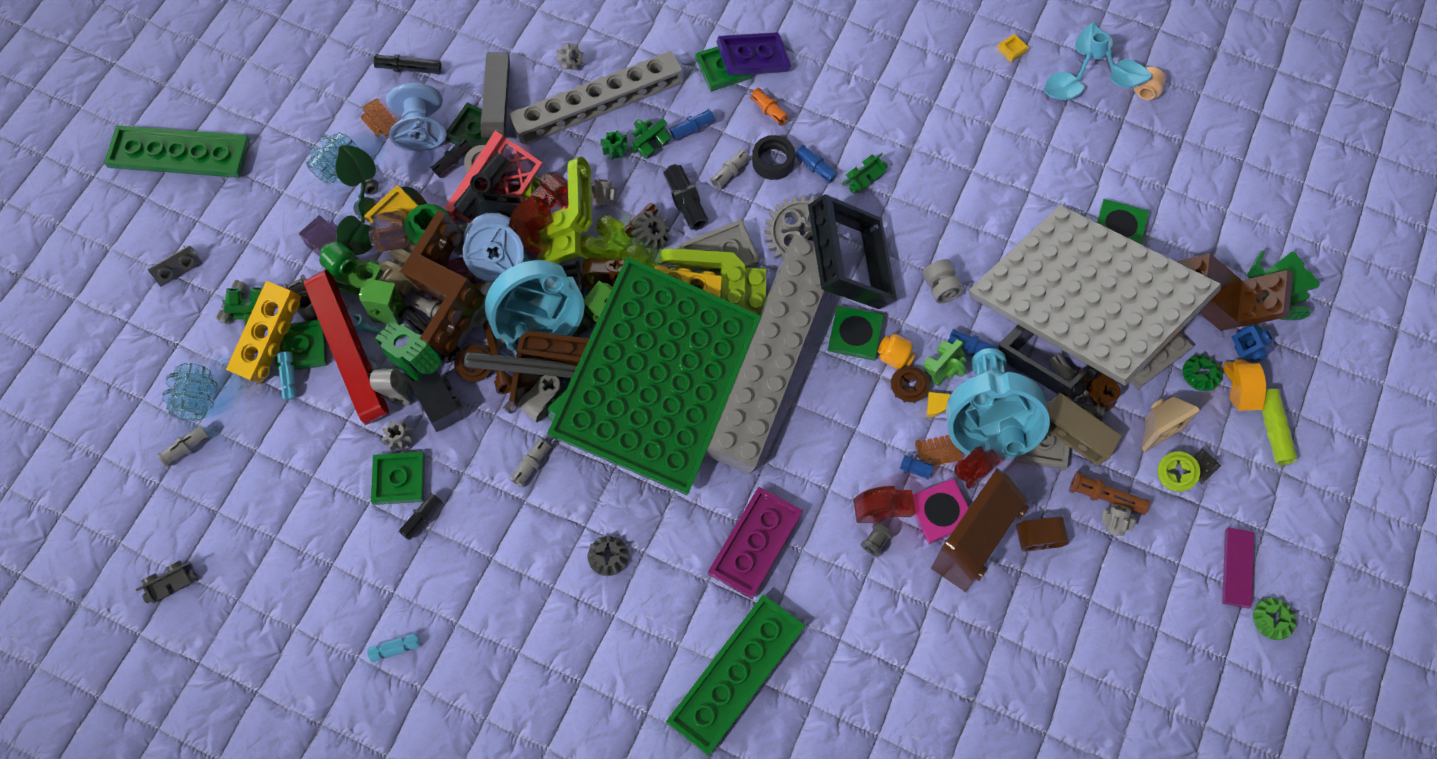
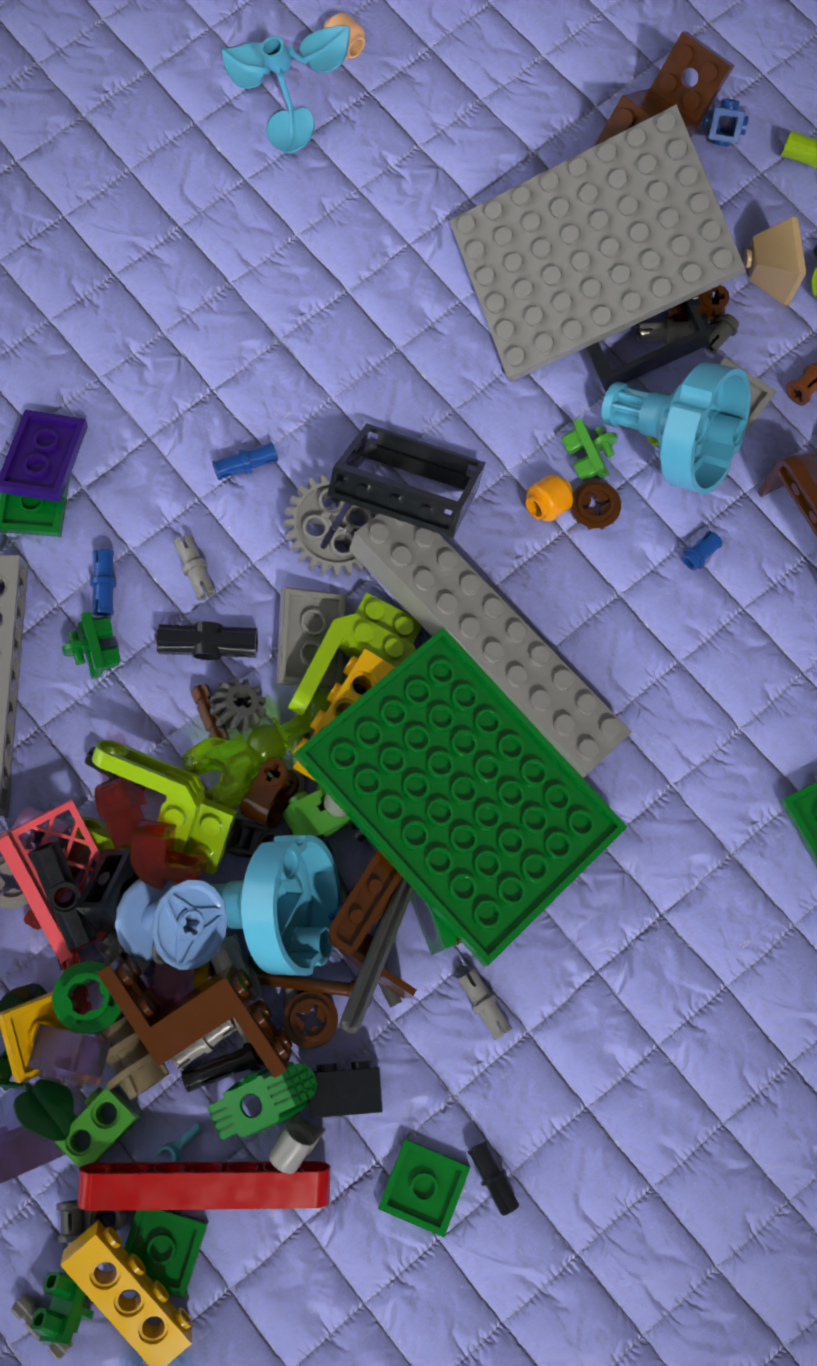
camera: 65 degrees left, 10 degrees up
medium azure axle [277,351,297,399] -> none
green head [319,241,356,277] -> none
bright green brick [359,278,406,325] -> none
medium azure axle [367,633,420,662] -> none
light grey gear [381,420,413,452] -> none
light grey piece [518,375,563,423] -> none
dark grey gear [587,535,629,576] -> none
light grey gear [591,179,617,205] -> none
green gear [600,130,629,160] -> none
magenta plate [708,487,803,600] -> none
orange pin [750,88,790,126] -> none
black tyre [752,135,795,180] -> none
green tile [828,305,884,361] -> none
green hinge [841,153,888,194] -> none
clear red brick [853,486,916,523] -> none
dark grey bush [860,523,894,557] -> none
tile [907,478,969,544] -> none
clear orange piece [915,435,963,467] -> none
light grey wheel [922,259,964,304] -> none
yellow tile [926,392,951,418] -> none
blue pin [947,329,998,354] -> none
clear red hips [954,446,1000,489] -> none
yellow tile [997,34,1029,63] -> none
dark tan brick [1047,393,1122,466] -> none
tile [1096,199,1149,244] -> none
green gear [1182,354,1223,391] -> none
light orange brick [1223,359,1266,411] -> none
green piece [1247,250,1320,320] -> none

